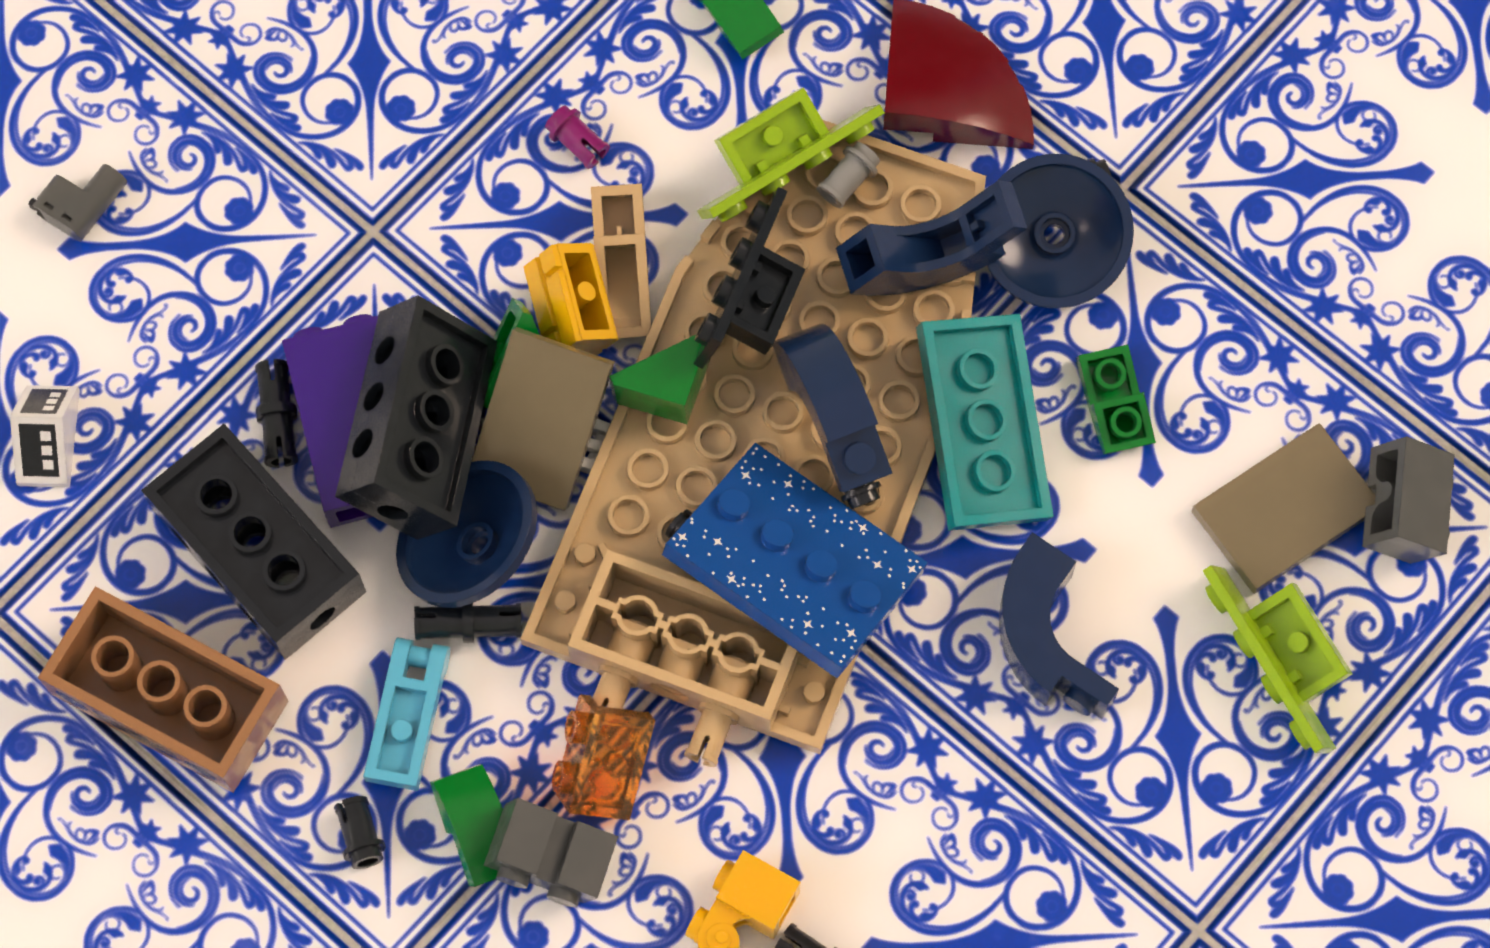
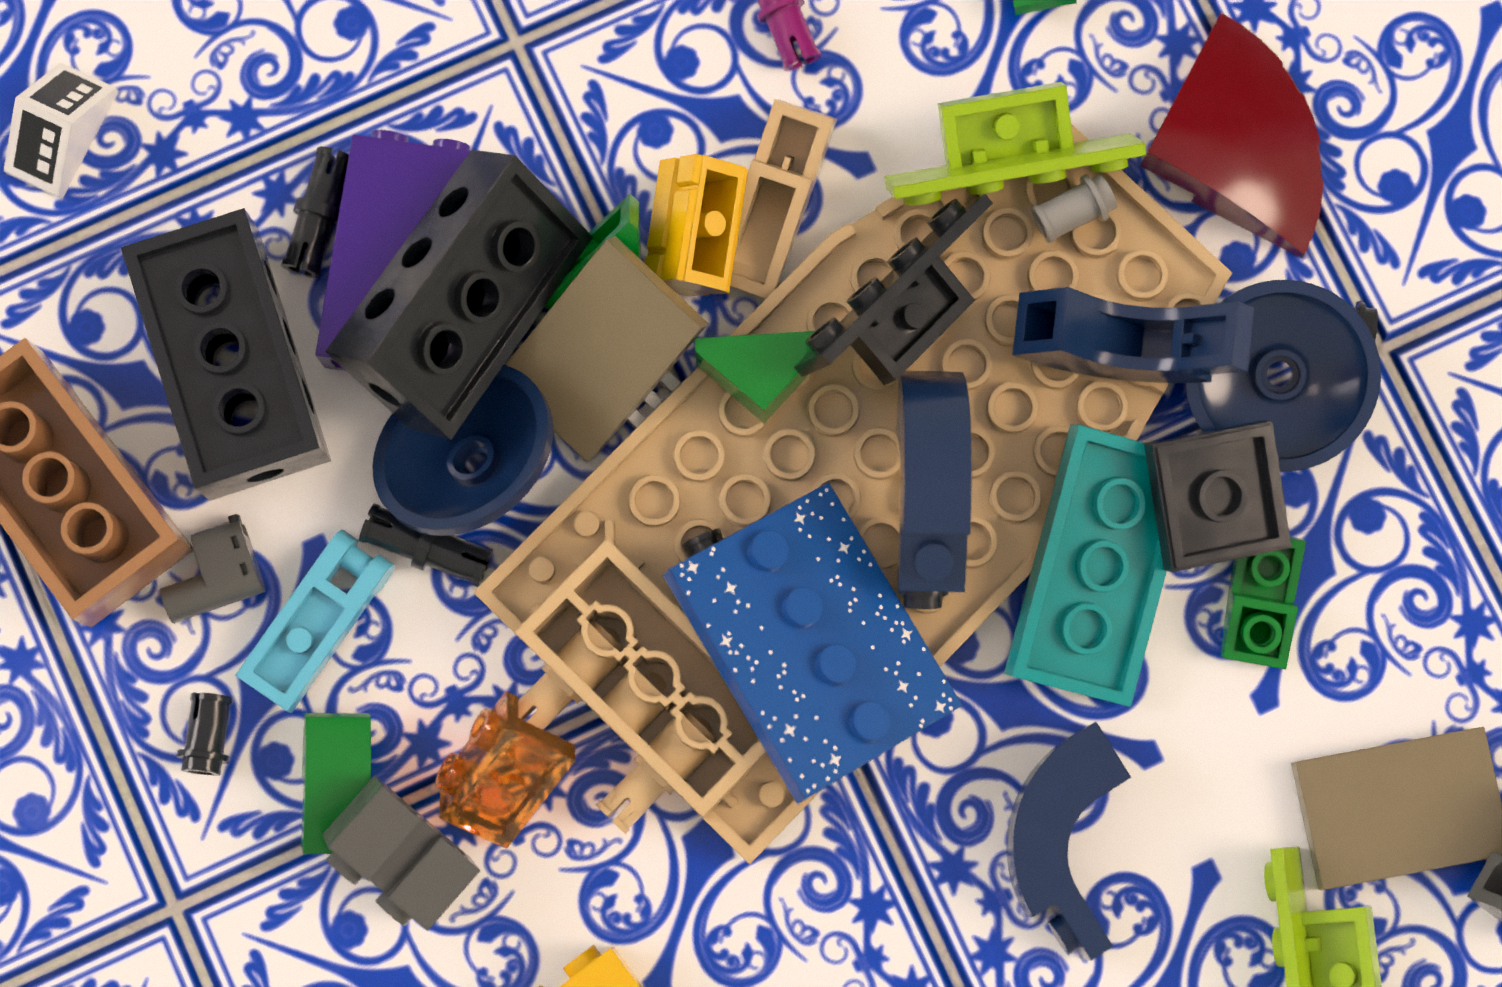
camera: 20 degrees right, 10 degrees up
none -> dark grey piece [160,514,266,624]
none -> black tile [1144,420,1292,572]

